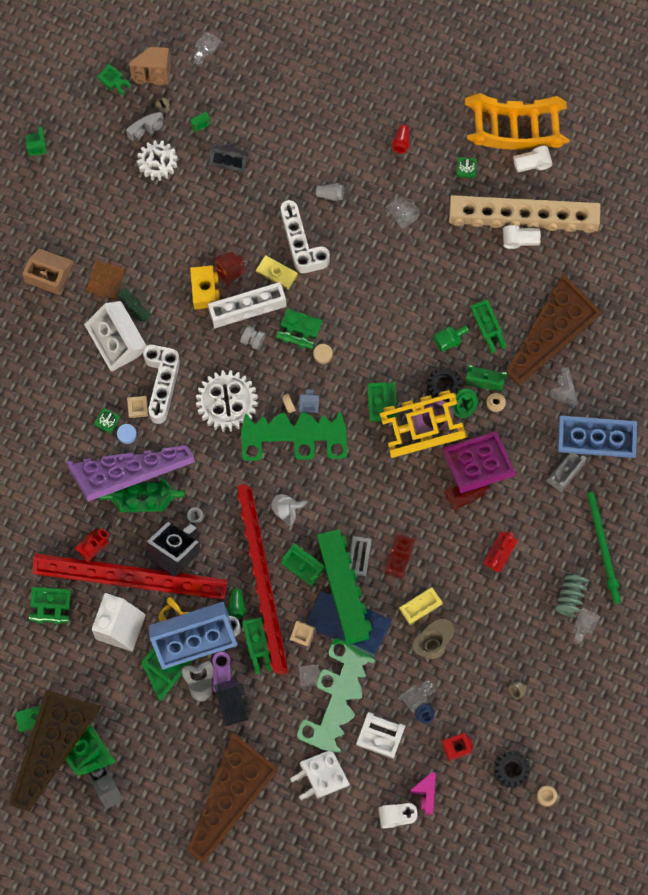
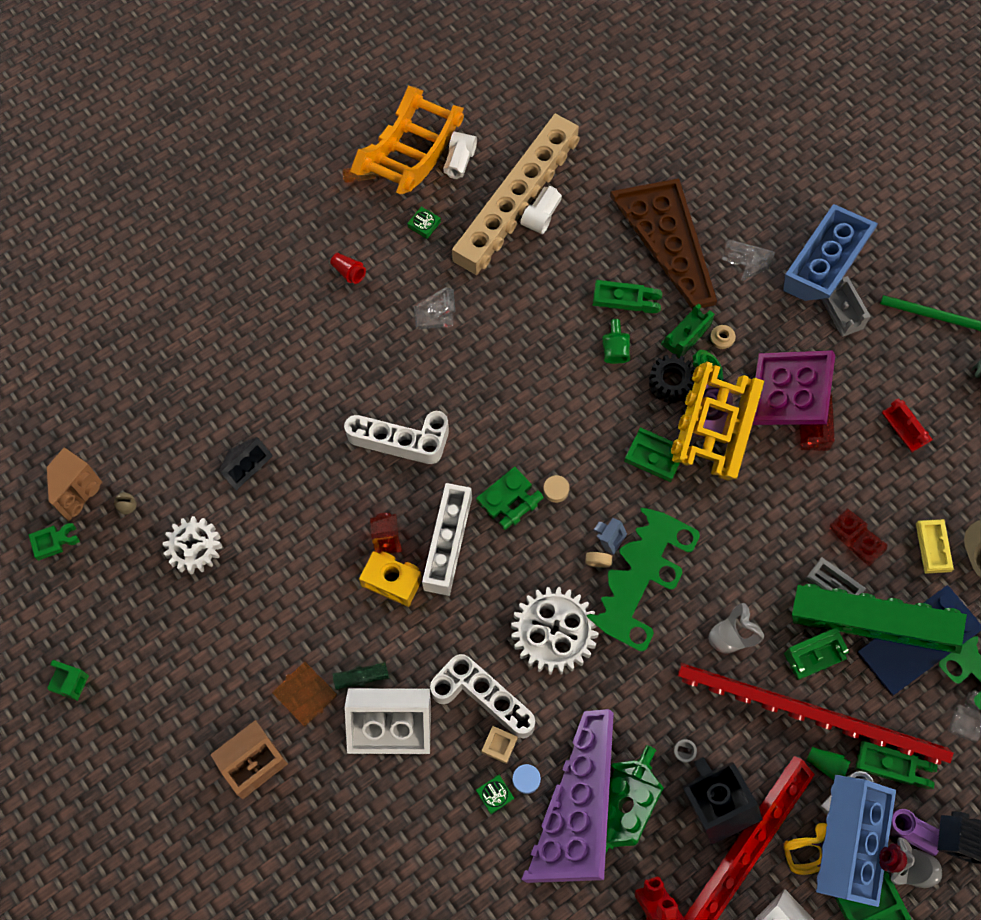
camera: 60 degrees left, 5 degrees down
light grey slope [126,112,164,142] -> none
green tile [190,112,210,132] -> none
clear plate [193,31,221,66] -> none
light grey wheel [240,325,266,350] -> none
light yellow plate [256,255,298,290] -> none
tan plate [290,621,316,647] -> none
light grey cone [316,183,344,201] -> none
none -> dark red plate [879,844,907,873]

